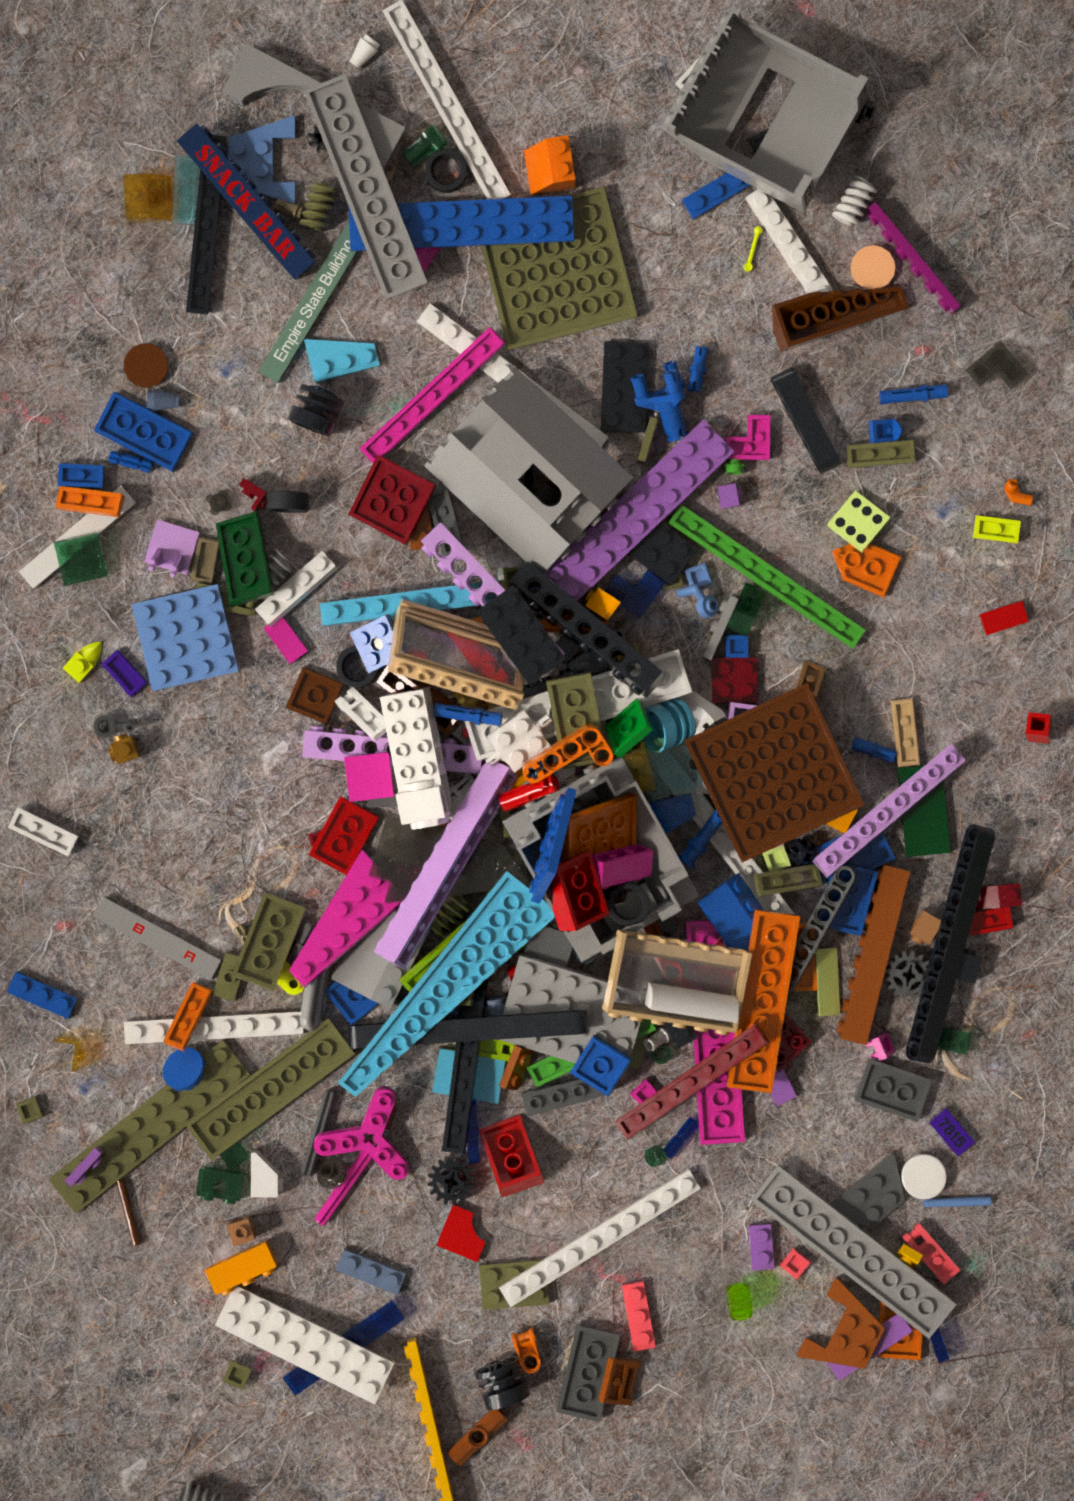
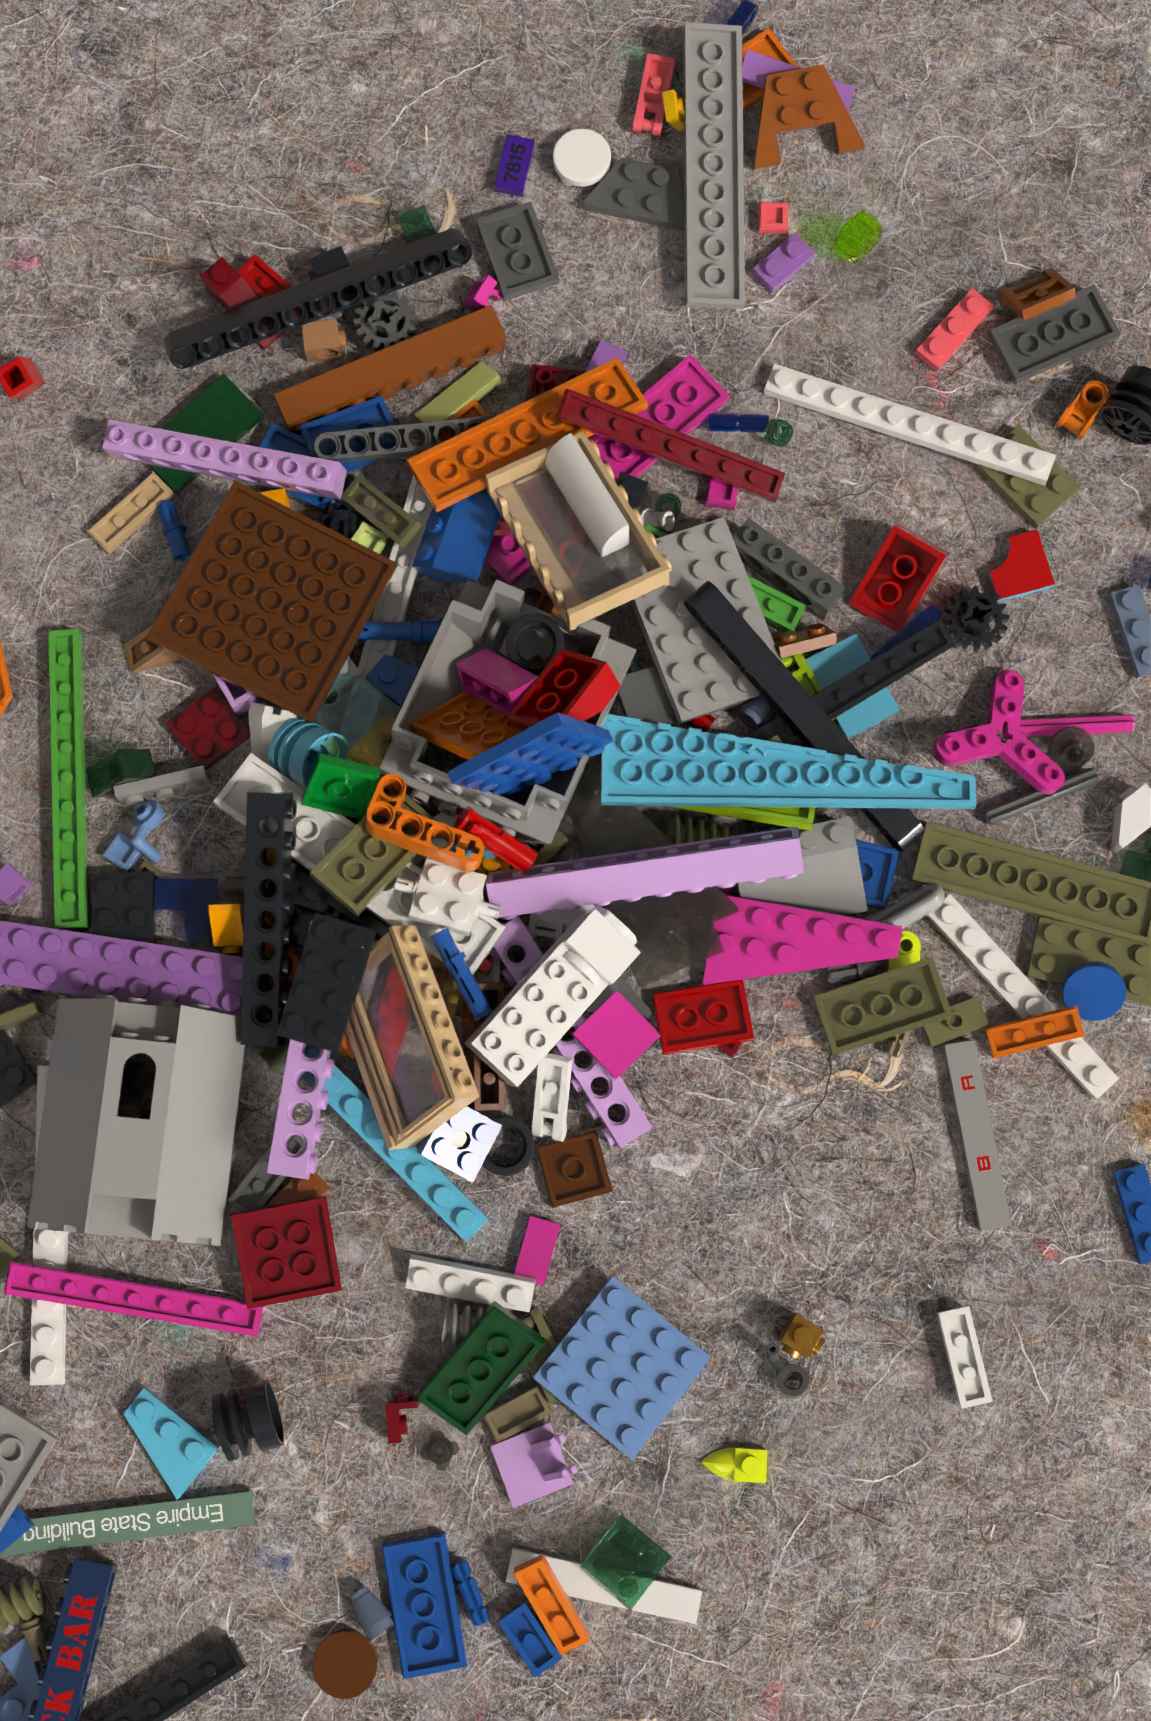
camera: 130 degrees left, 10 degrees down
dark purple tile [101,649,148,698] -> none
black tyre [267,491,309,513] -> none
blue tile [570,1035,632,1097] -> none
blue plate [725,635,748,658] -> none
medium blue bar [923,1196,991,1208] -> none

